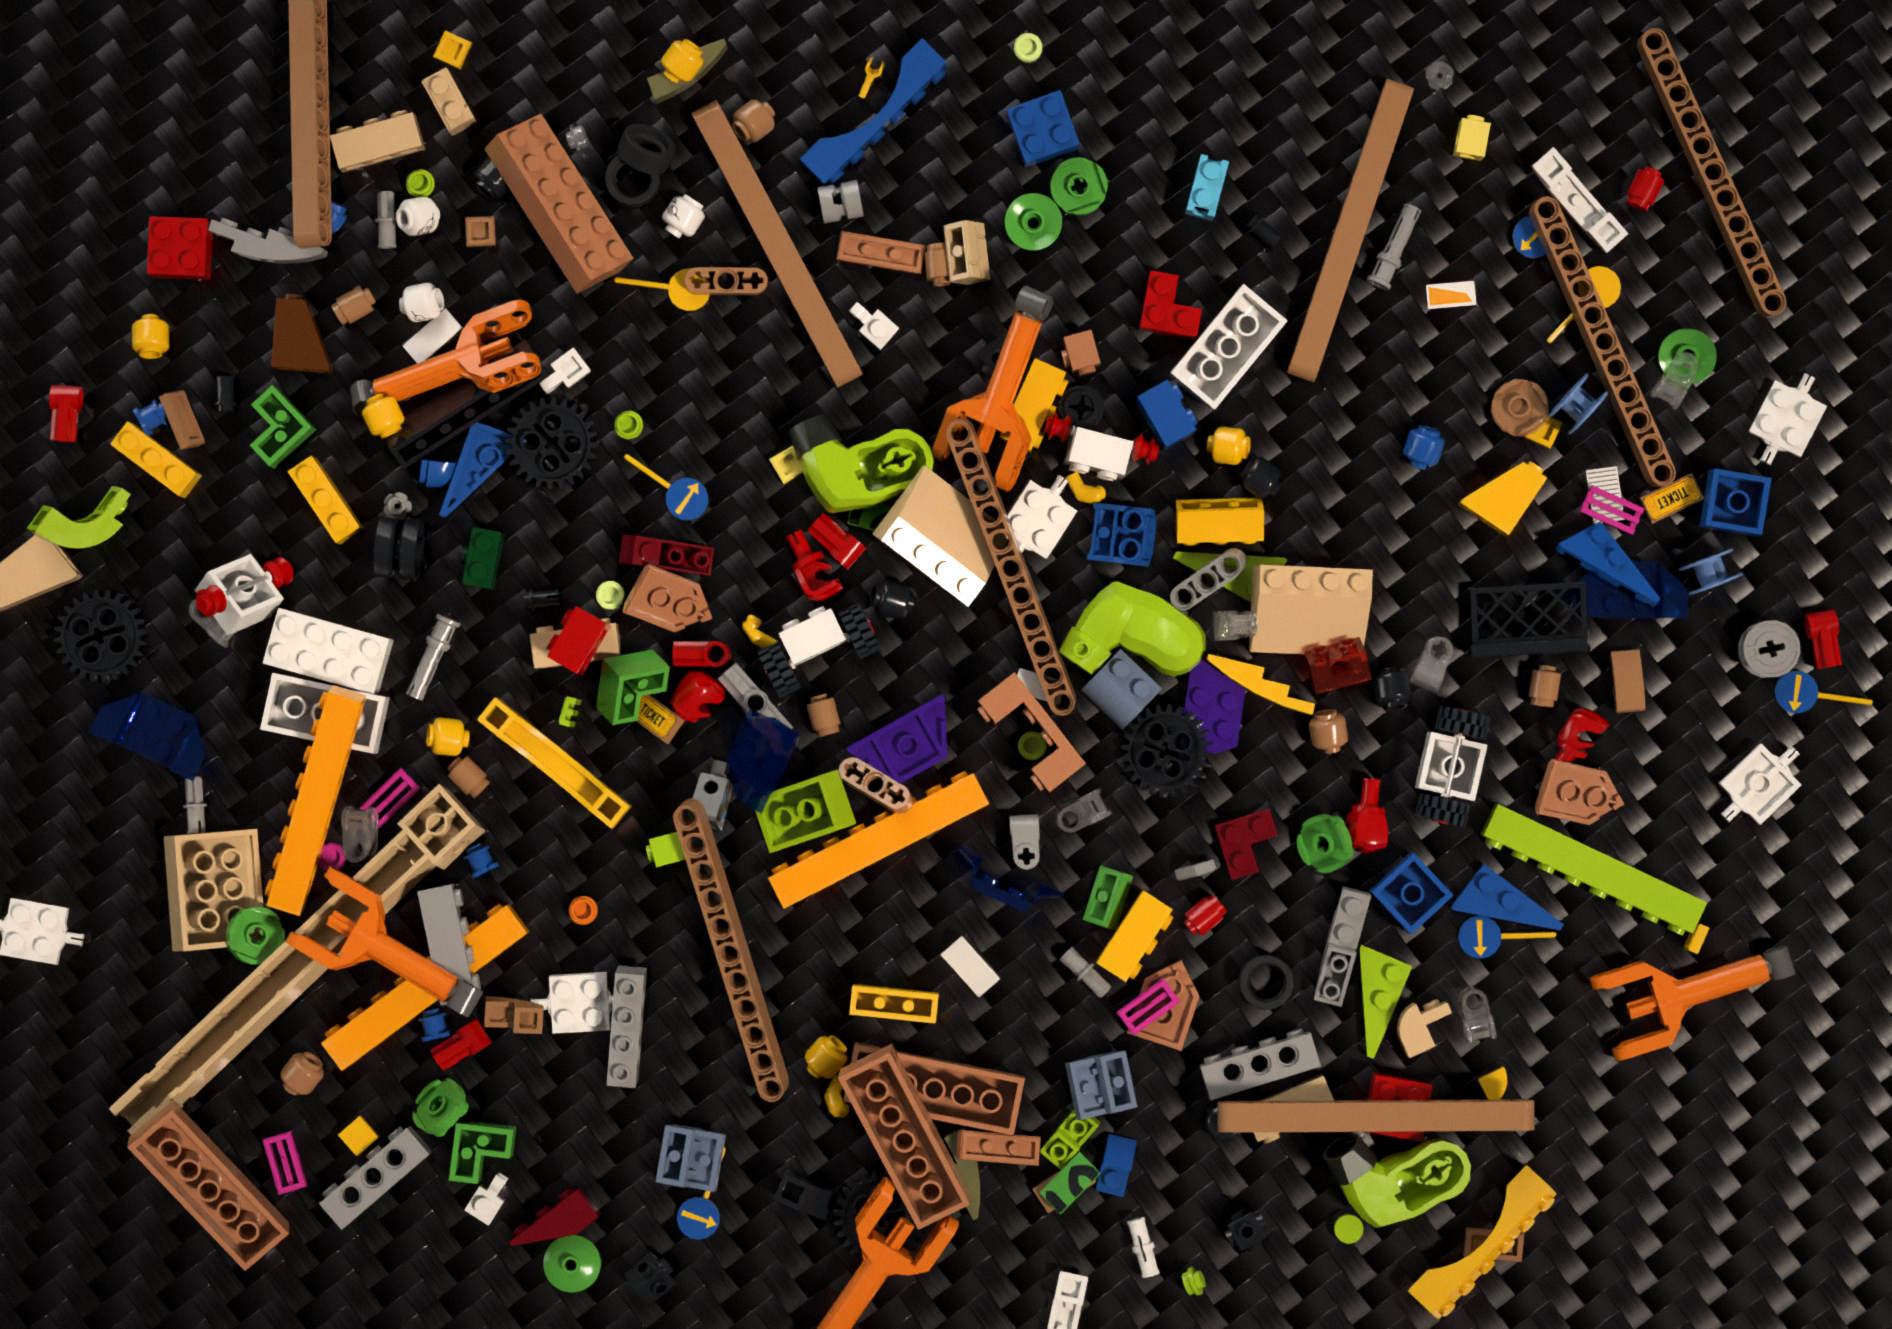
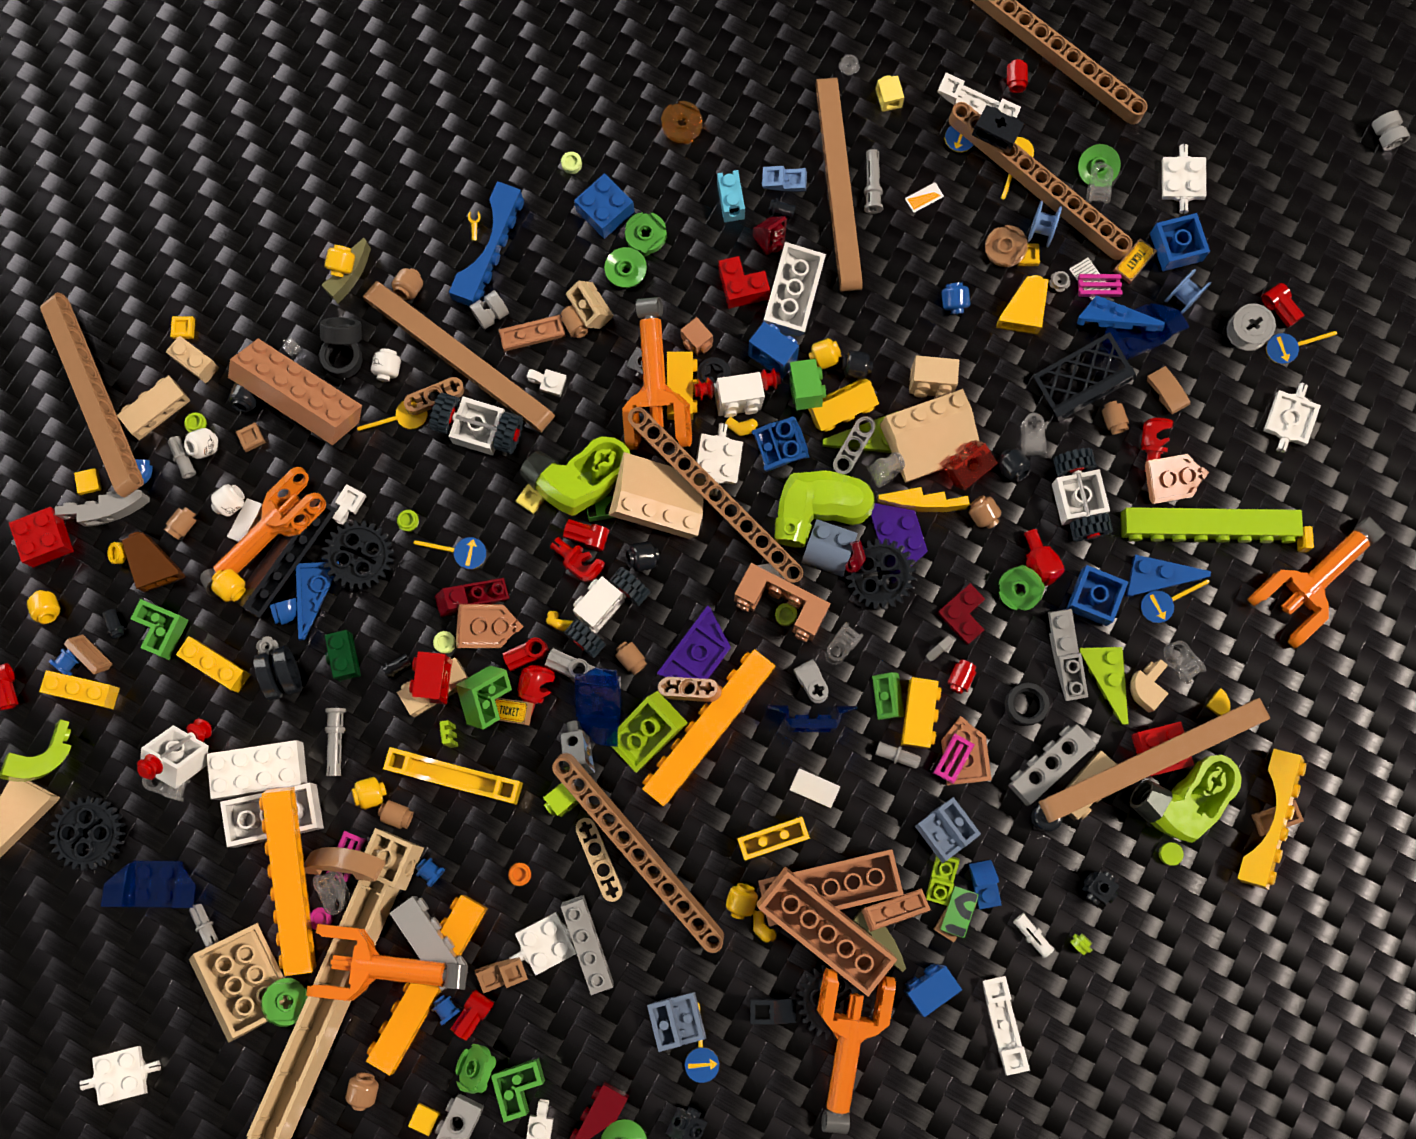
camera: 25 degrees left, 10 degrees down
none -> yellow tile [74,468,102,495]
none -> yellow tile [108,542,127,564]
none -> medium nougat slope [304,847,386,882]
none -> brick [429,392,523,456]
none -> tan beam [576,818,623,902]
none -> clear orange plate [661,101,703,144]
none -> dark red slope [753,216,787,256]
none -> medium blue slope [762,166,807,191]
none -> bright green brick [790,359,826,410]
none -> dark red arm [845,540,866,573]
none -> blue brick [902,963,962,1017]
none -> tan brick [909,356,959,398]
none -> black brick [972,105,1024,154]
none -> light grey plate [1049,271,1070,292]

